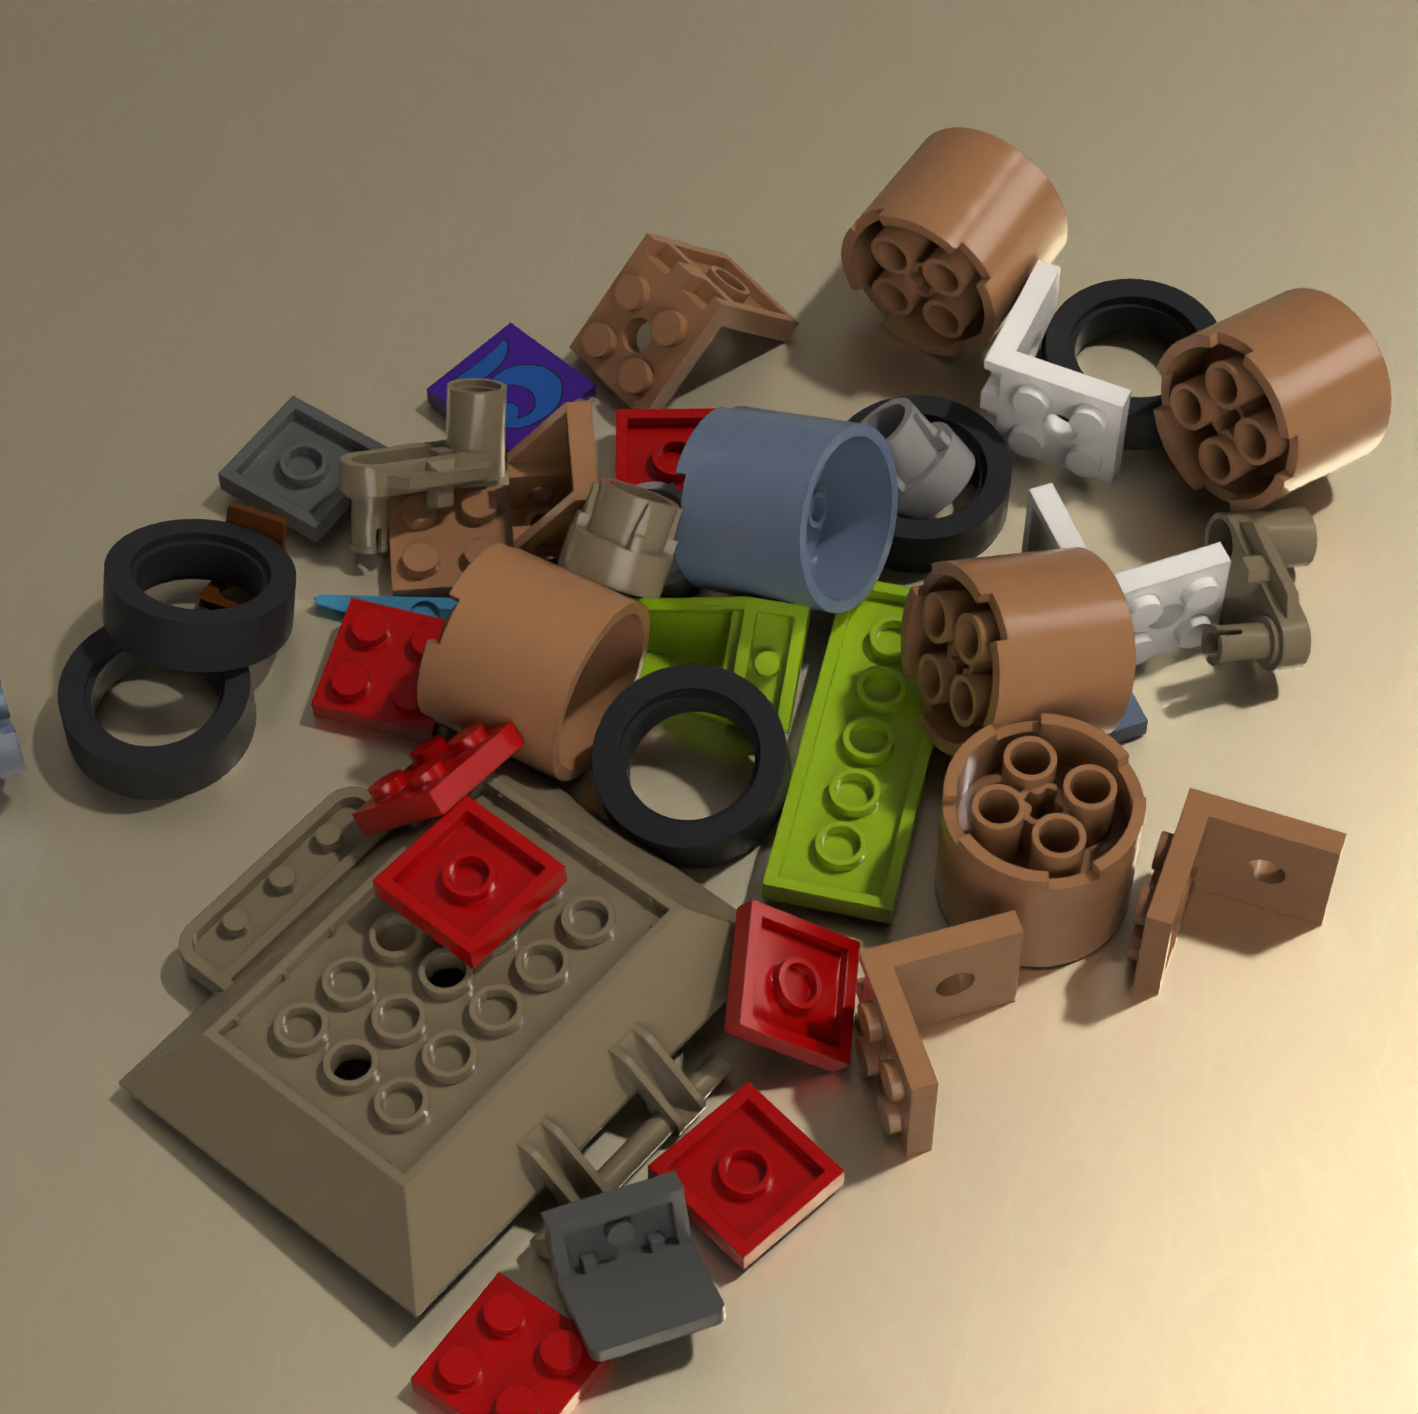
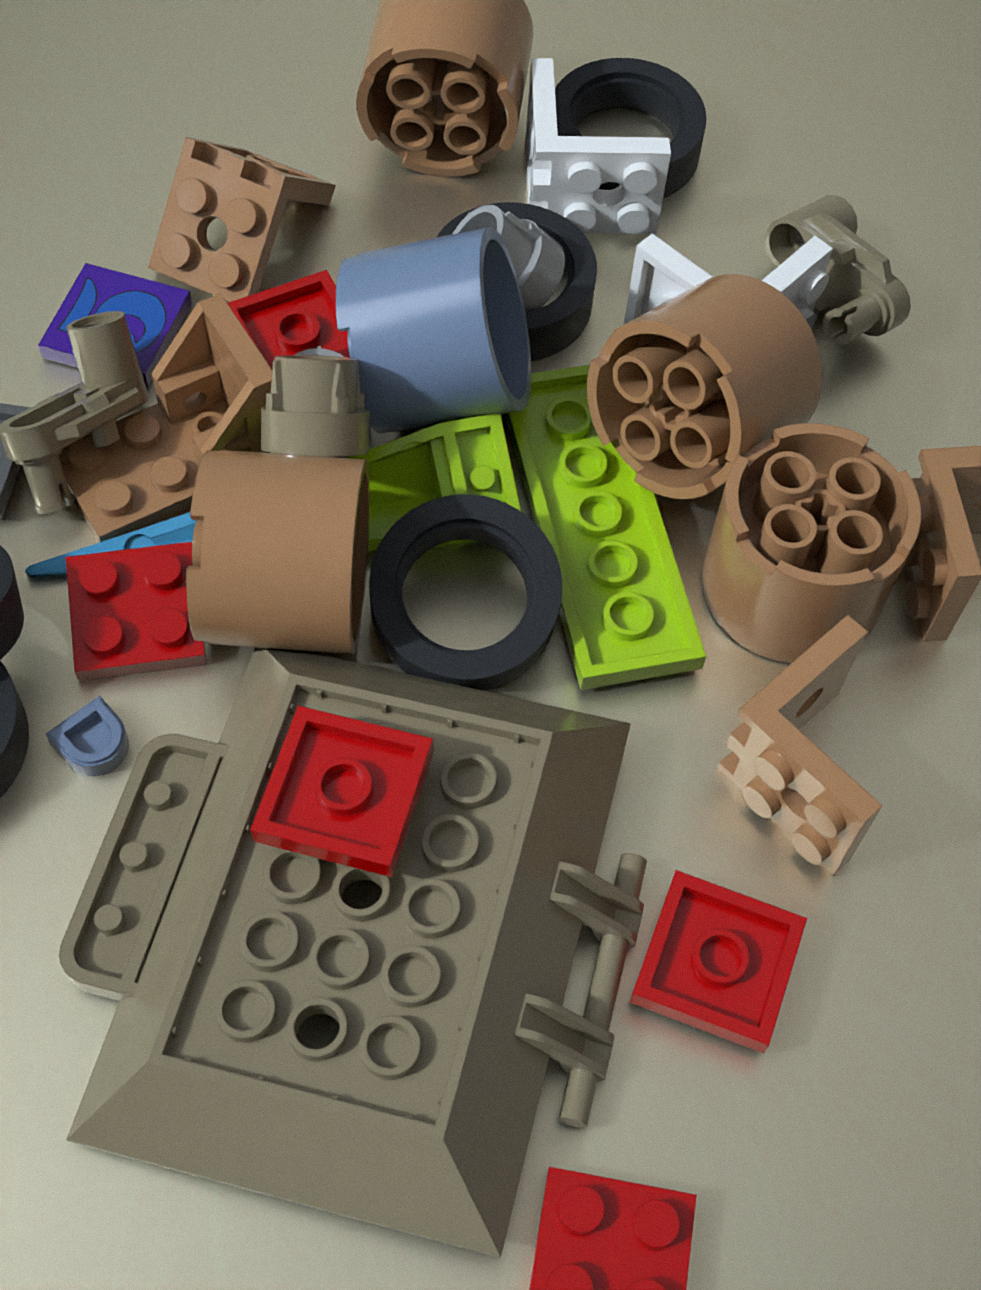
camera: 30 degrees left, 5 degrees up
red plate [351,722,525,836] -> none
dark grey bracket [541,1171,726,1362] -> none
red plate [724,900,860,1072] -> none
medium nougat brick [1153,288,1392,511] -> none
none -> sand blue tile [46,696,129,776]

